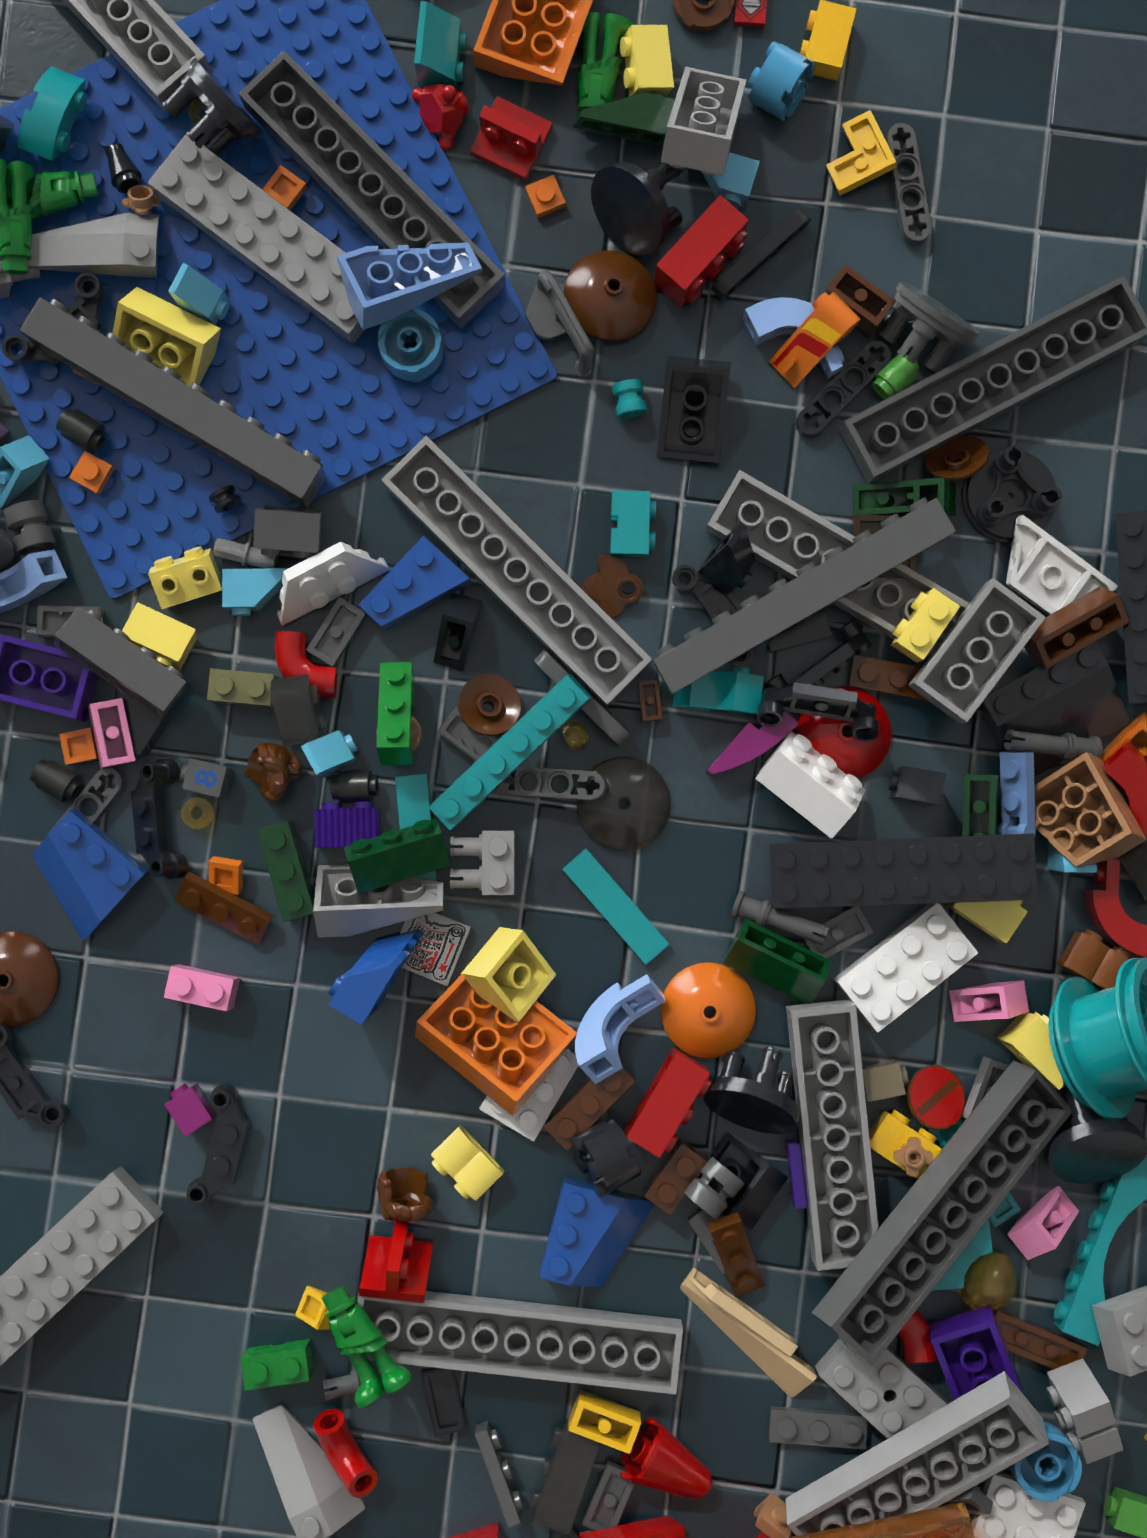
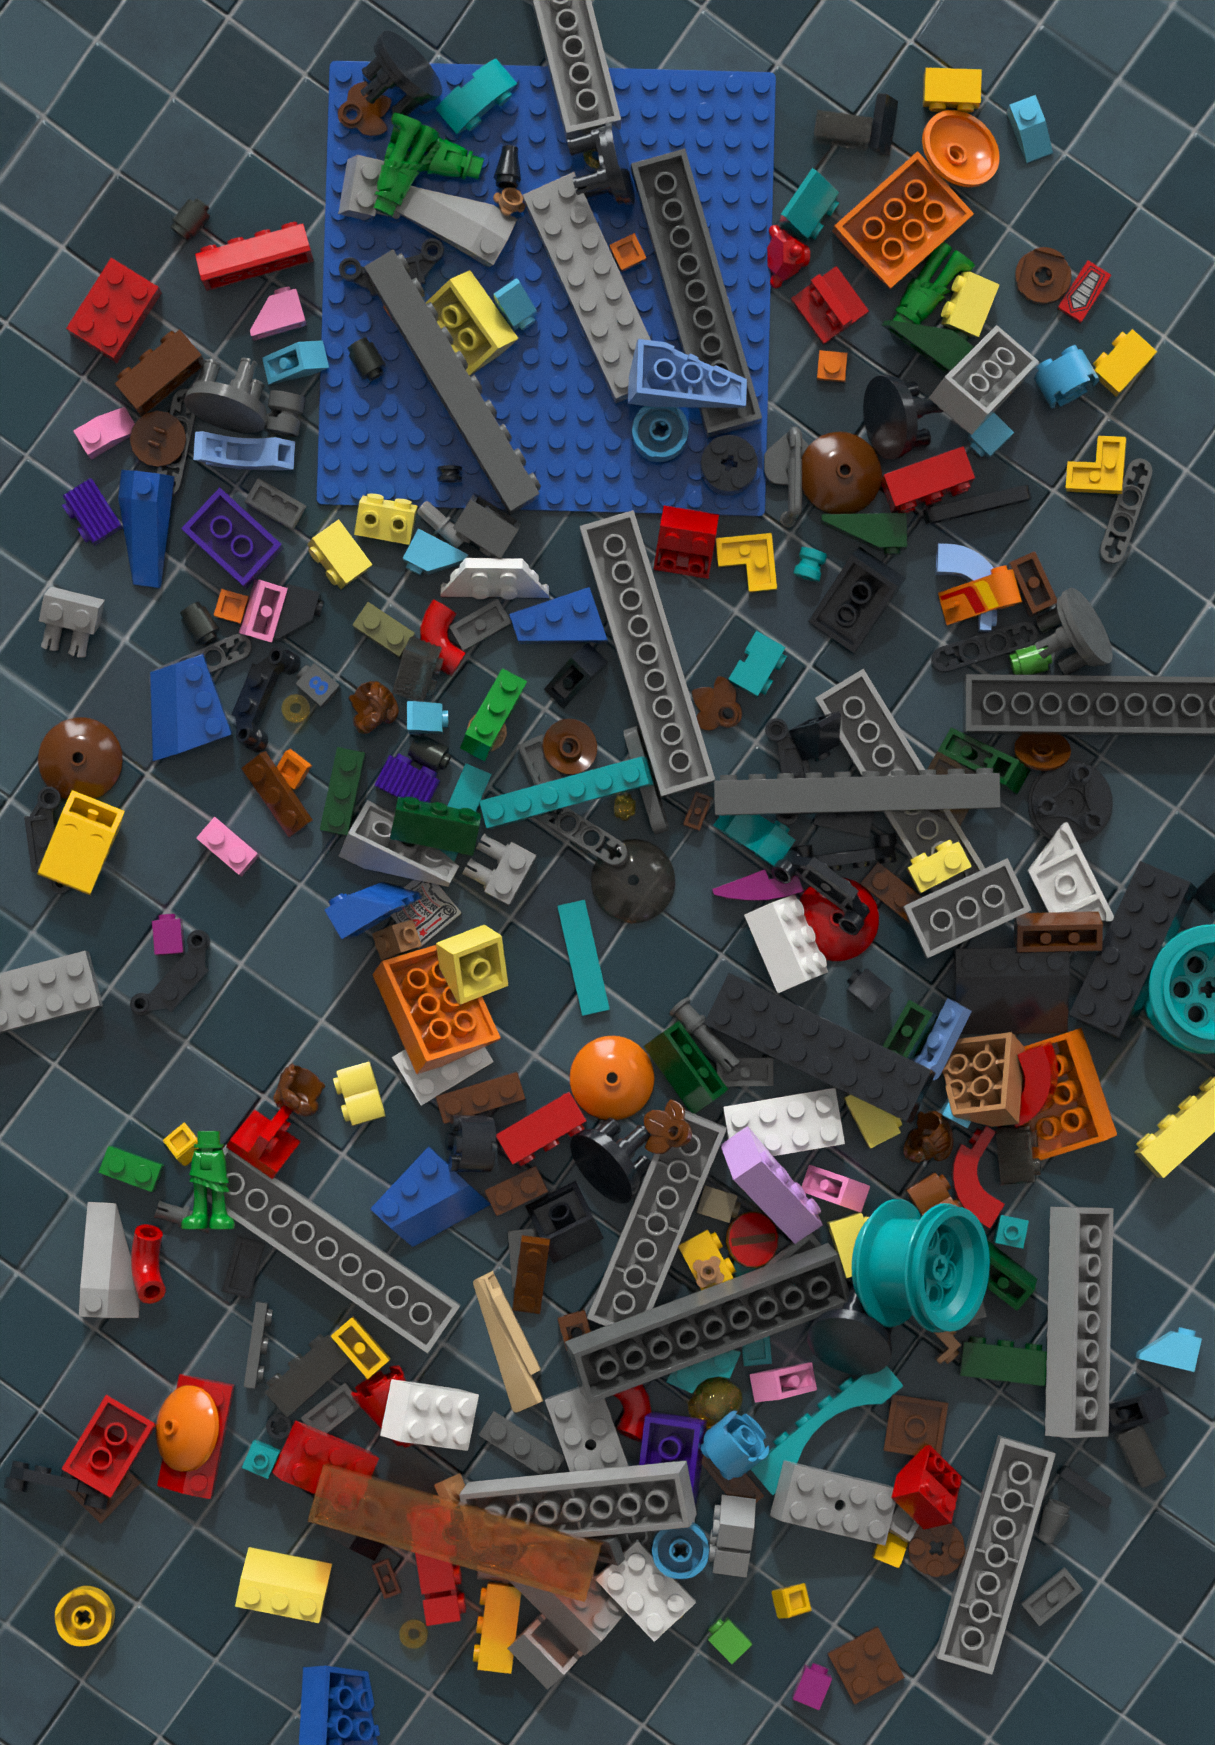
camera: 25 degrees right, 0 degrees up
dark grey brick [54,606,186,720] -> none
orange plate [69,451,115,495] -> none
light blue arch [575,974,666,1084] -> none
dark grey wheel [684,1157,745,1220] -> none
dark purple tile [785,1138,808,1209] -> none
dark grey pin [1004,730,1103,761] -> none
none -> yellow slope [37,790,125,895]
none -> medium nougat bracket [372,920,421,960]
none -> white brick [380,1379,479,1451]
none -> reddish brown brick [558,1309,591,1351]
none -> reddish brown plate [644,1099,692,1154]
none -> red slope [653,505,719,579]
none -> black brick [700,435,758,496]
none -> dark azure brick [701,1411,769,1480]
none -> yellow plate [715,533,777,593]
none -> lavender wedge [720,1126,822,1244]
none -> dark green slope [821,513,907,555]
none -> reddish brown hair [903,1111,954,1163]

